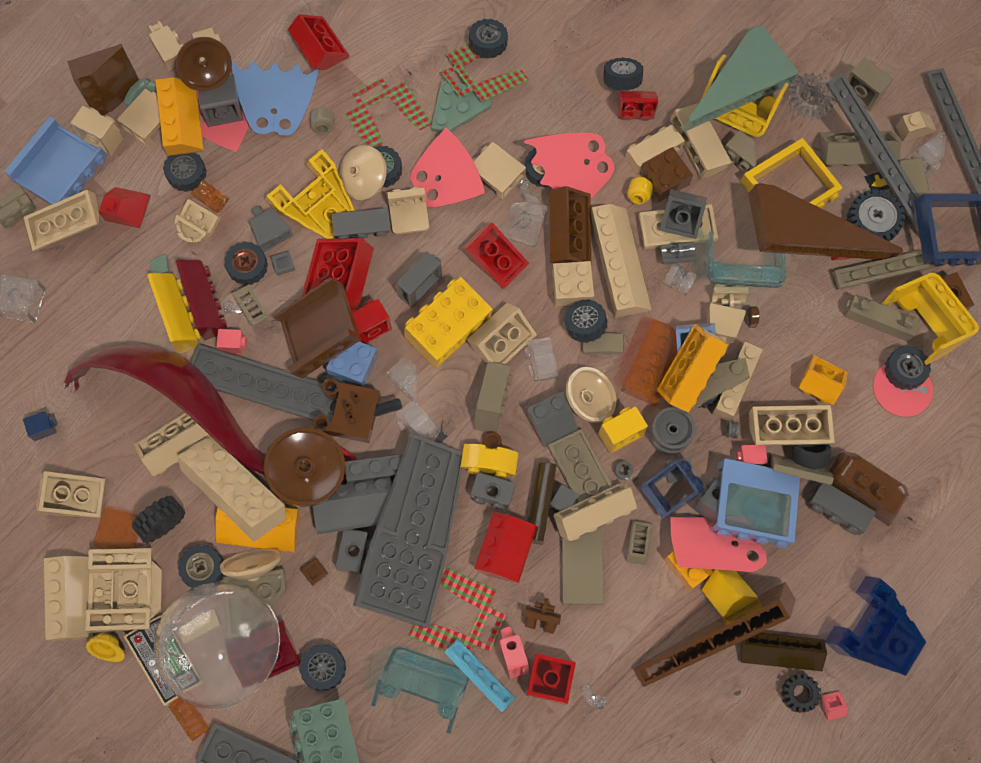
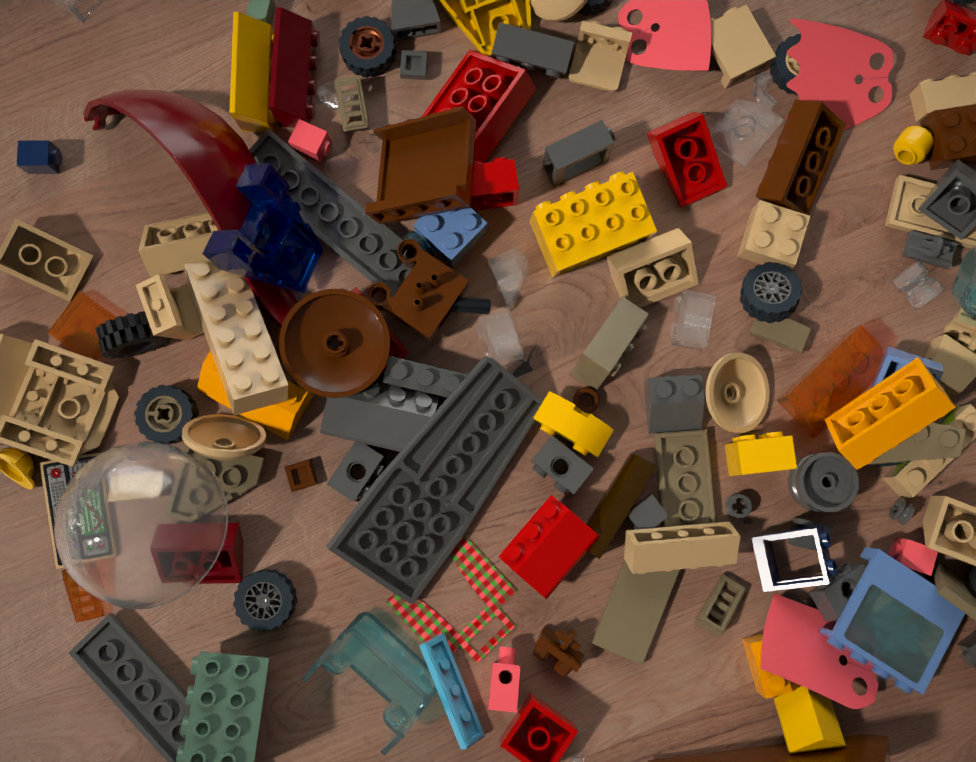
camera: 25 degrees right, 10 degrees up
tan slope [591,204,652,318] -> none
none -> tan panel [136,274,204,340]
none -> clear blue wedge [202,163,323,293]

